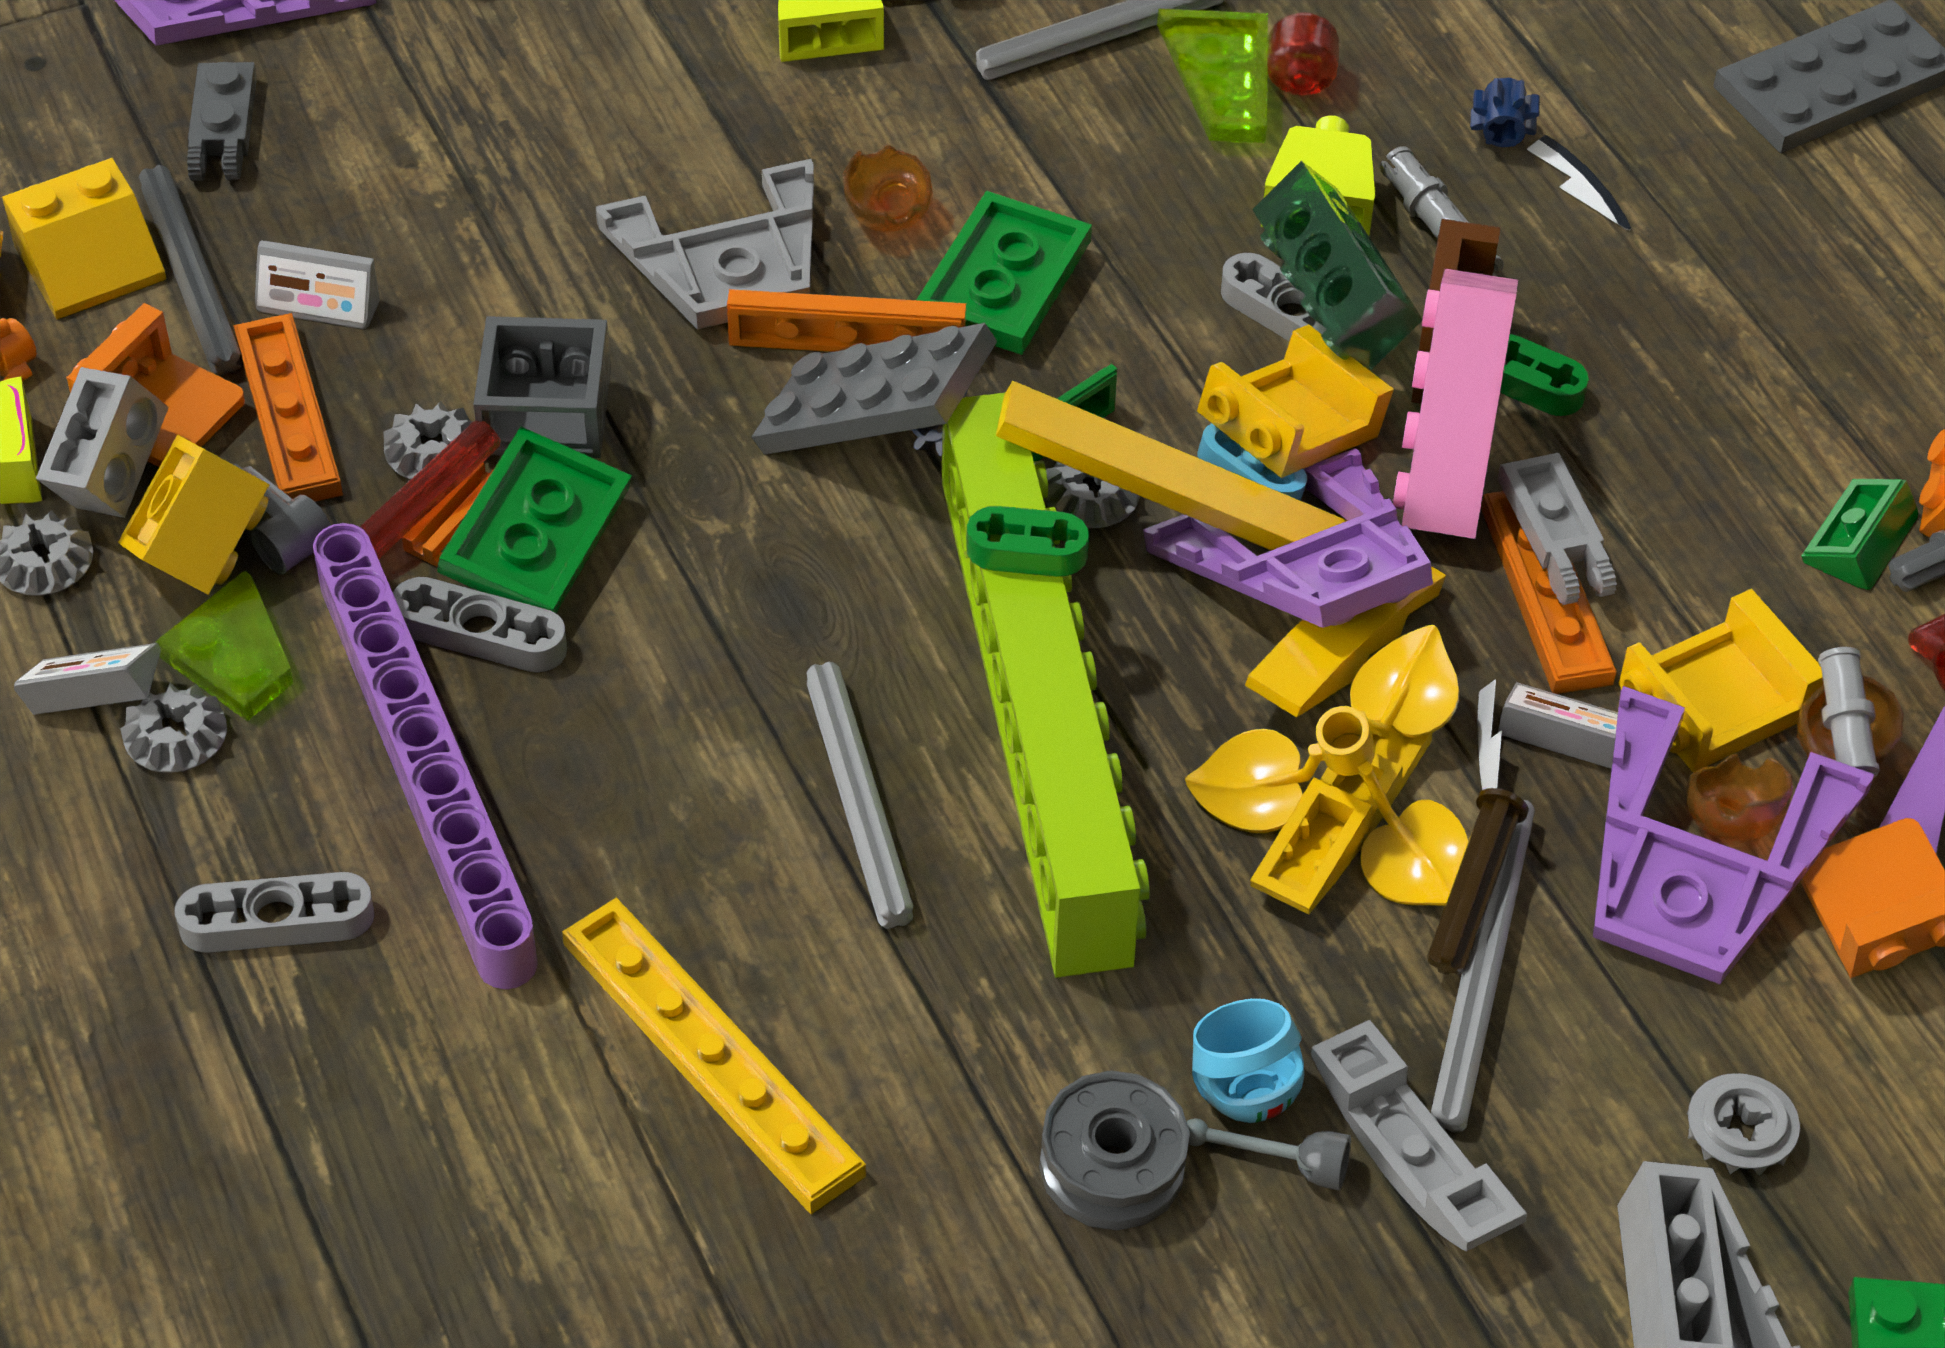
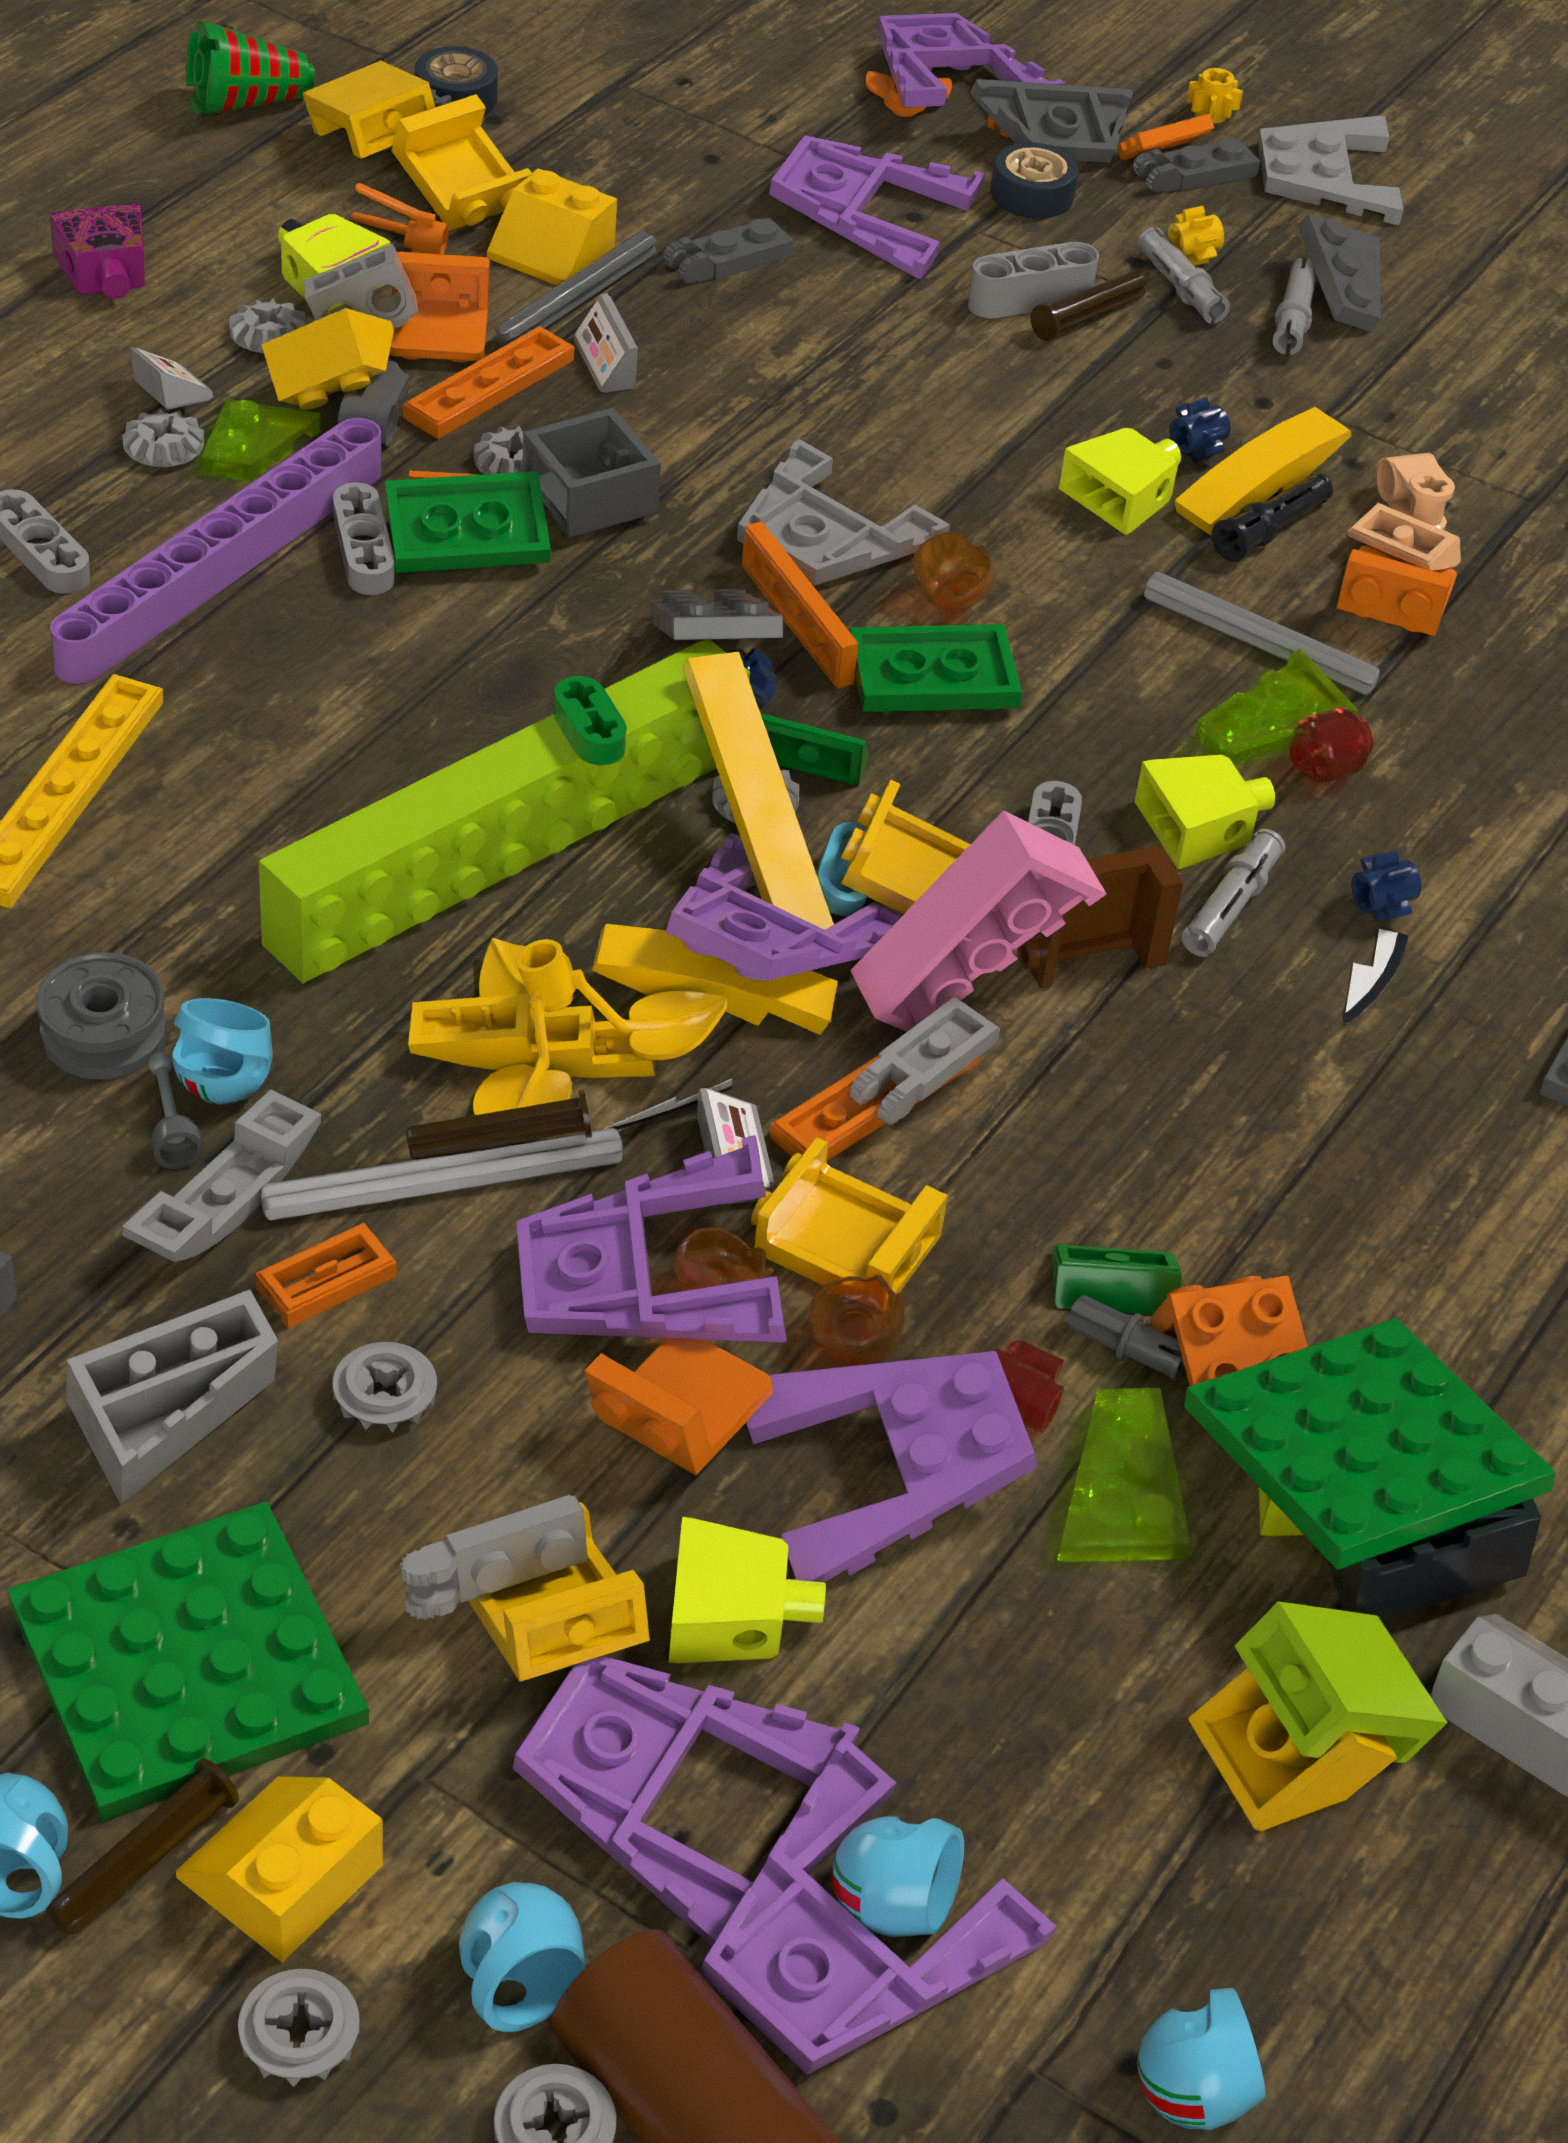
camera: 55 degrees right, 5 degrees down
clear red axle [360,421,501,559] -> none
light grey axle [806,661,913,929] -> none
clear green brick [1252,160,1423,370] -> none
green beam [1500,334,1589,416] -> none
light grey pin [1818,647,1880,778] -> none
none -> orange tile [255,1223,397,1329]

